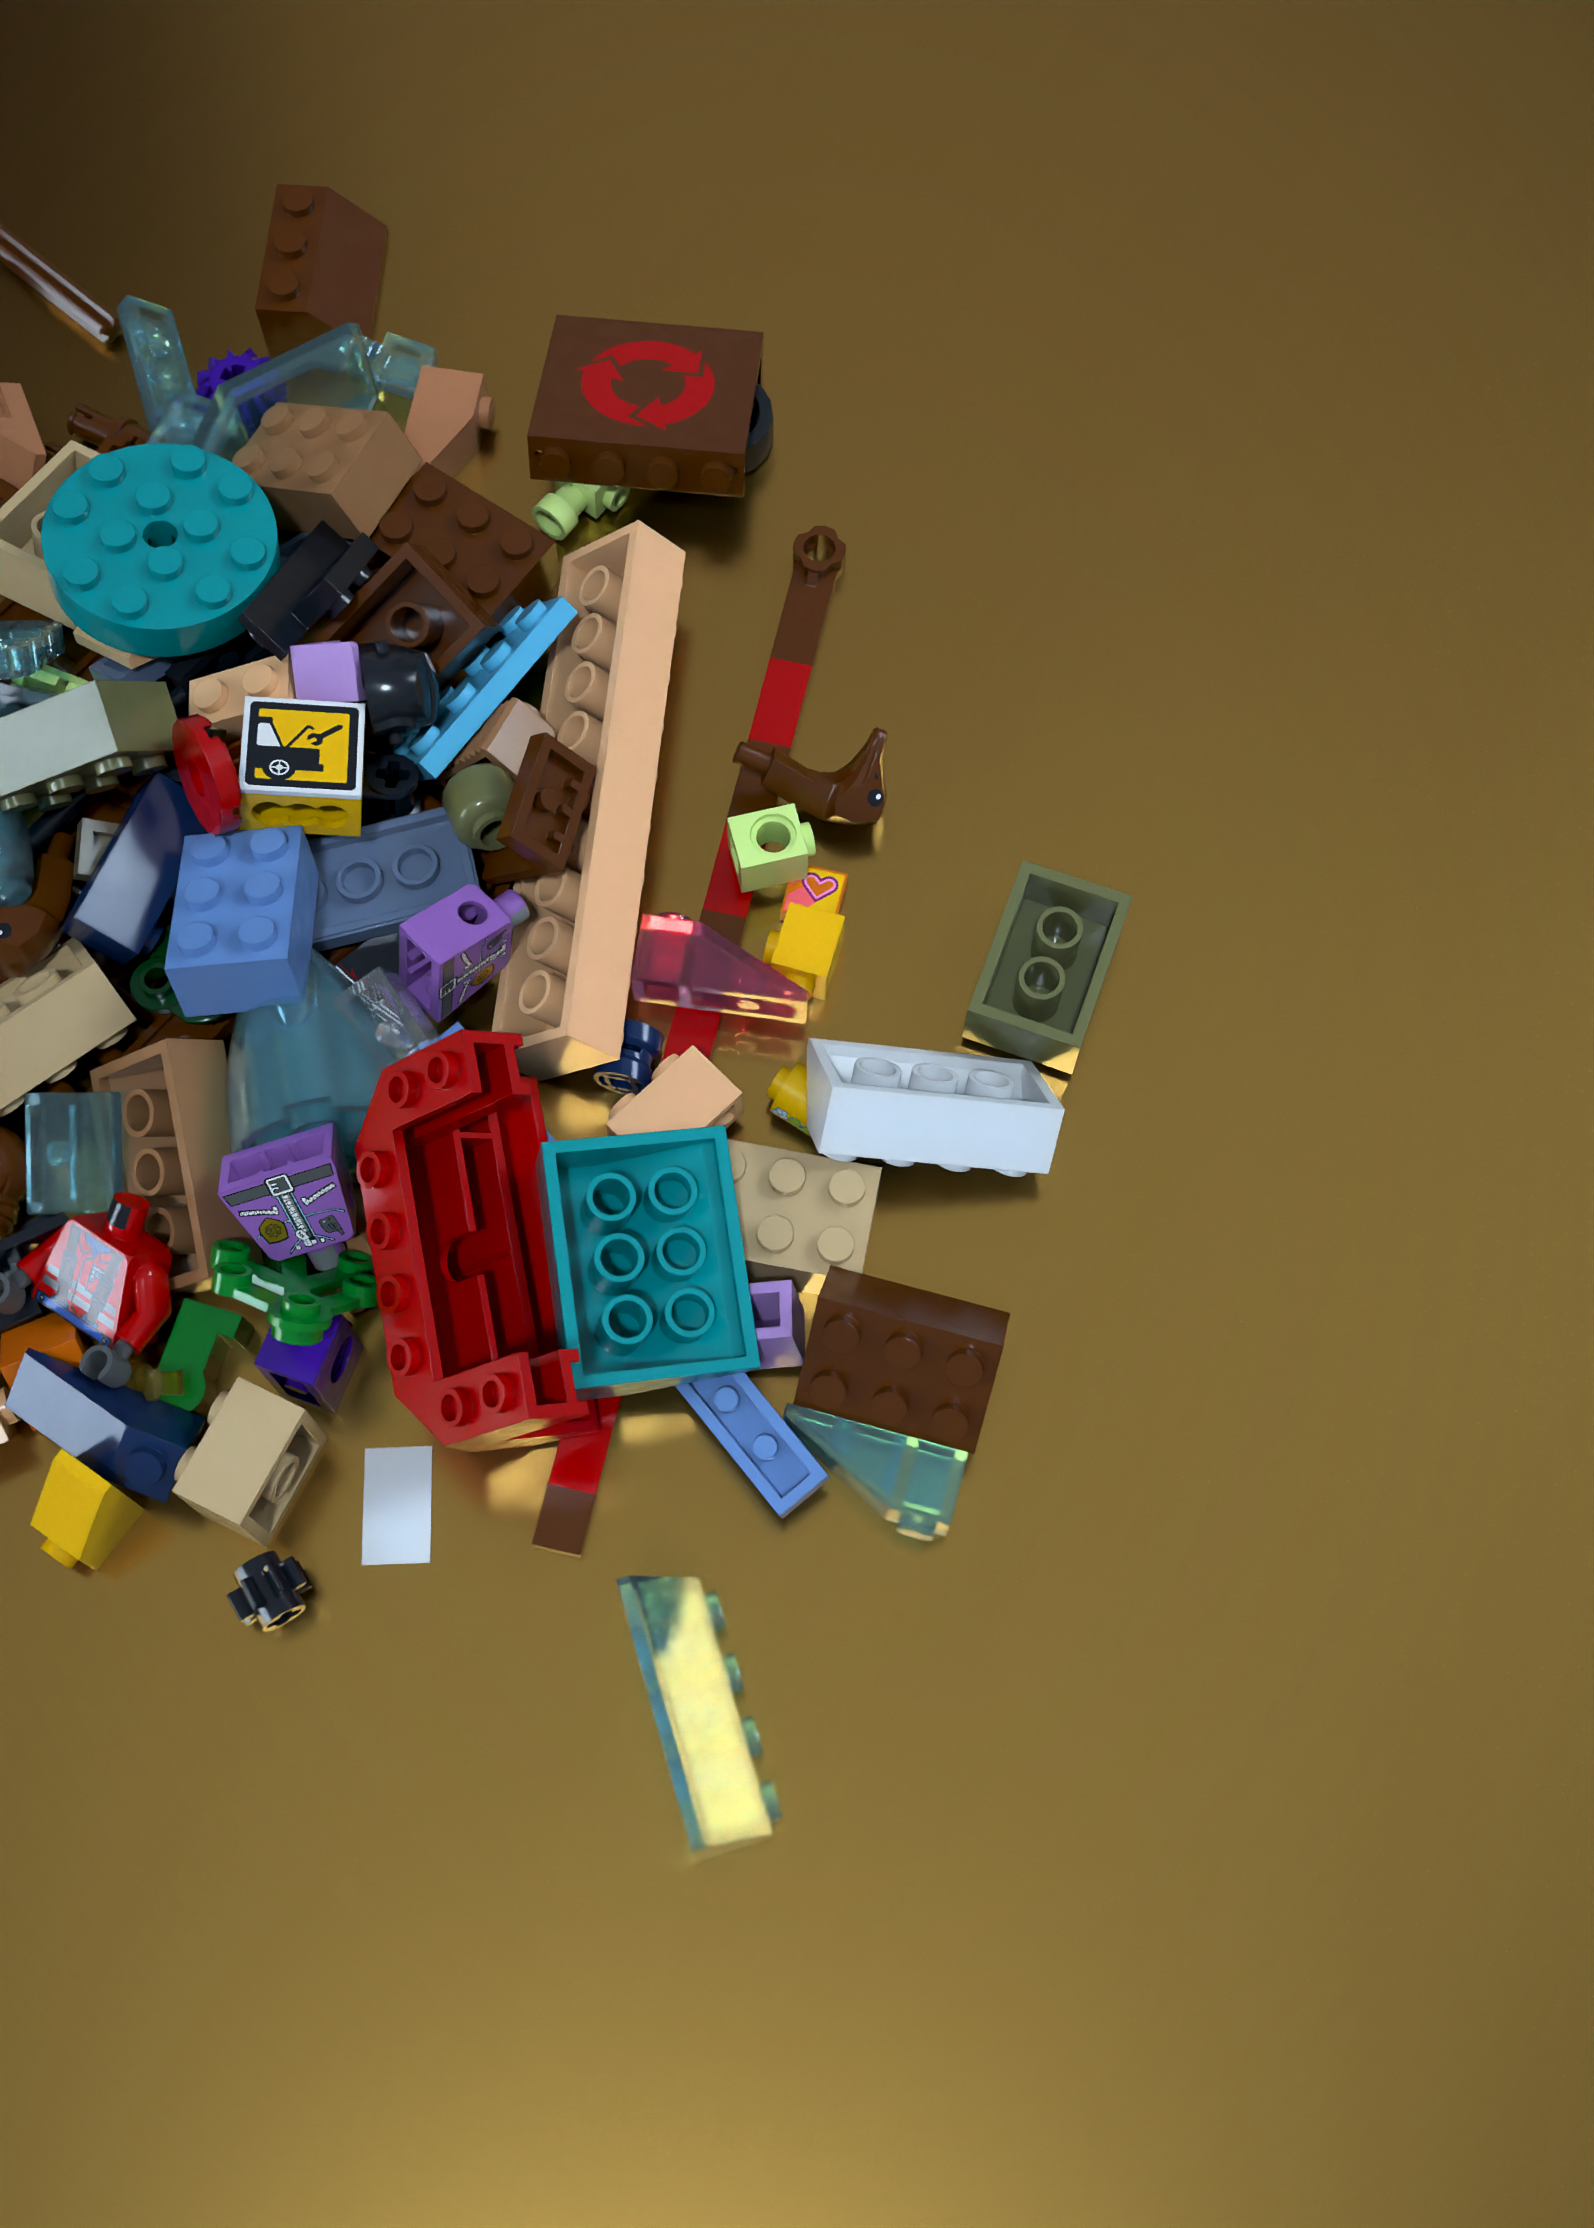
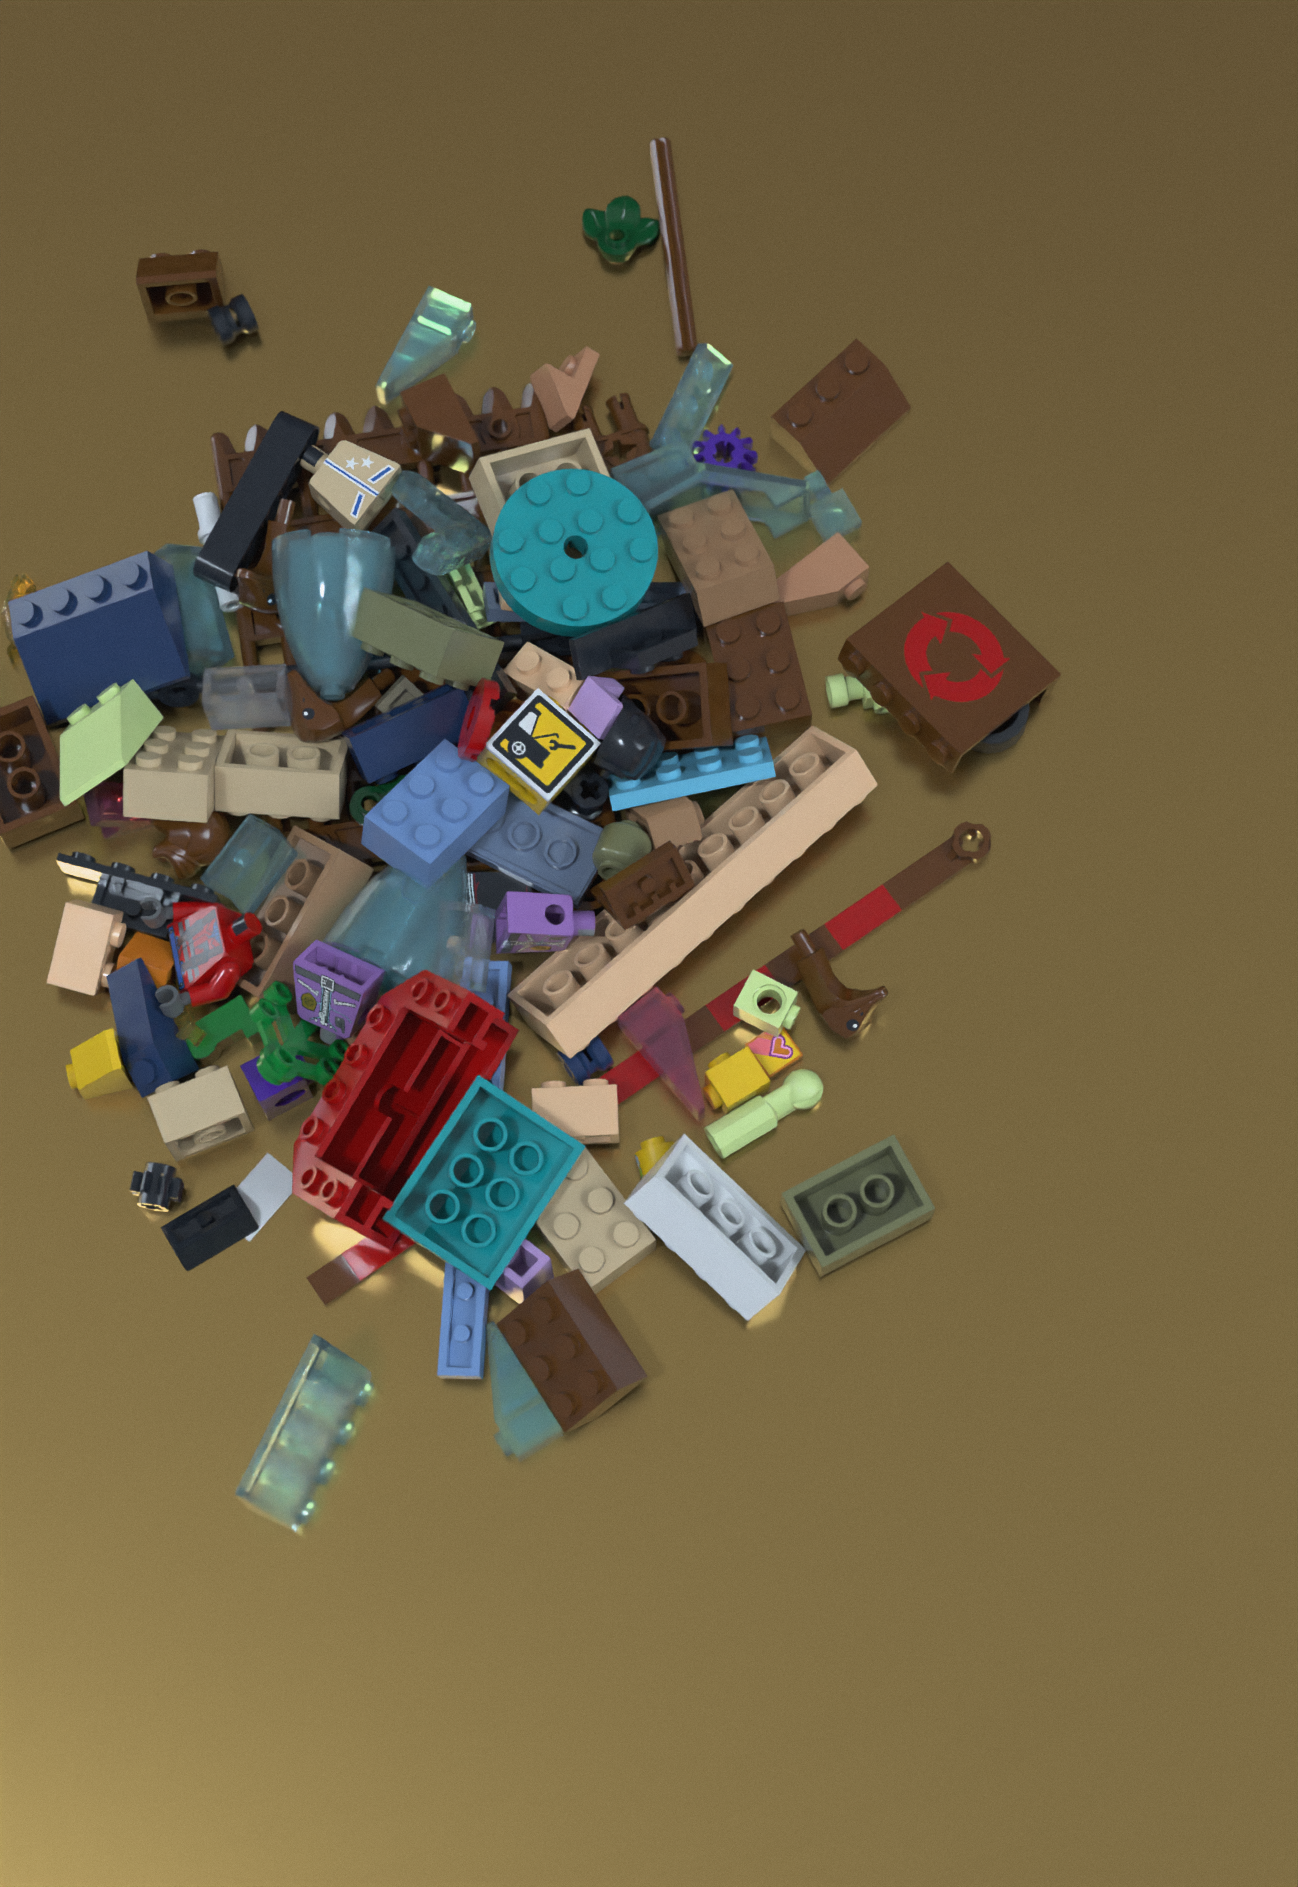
camera: 45 degrees right, 5 degrees up
none -> black slope [160,1184,259,1271]
none -> yellowish green piece [704,1069,823,1159]

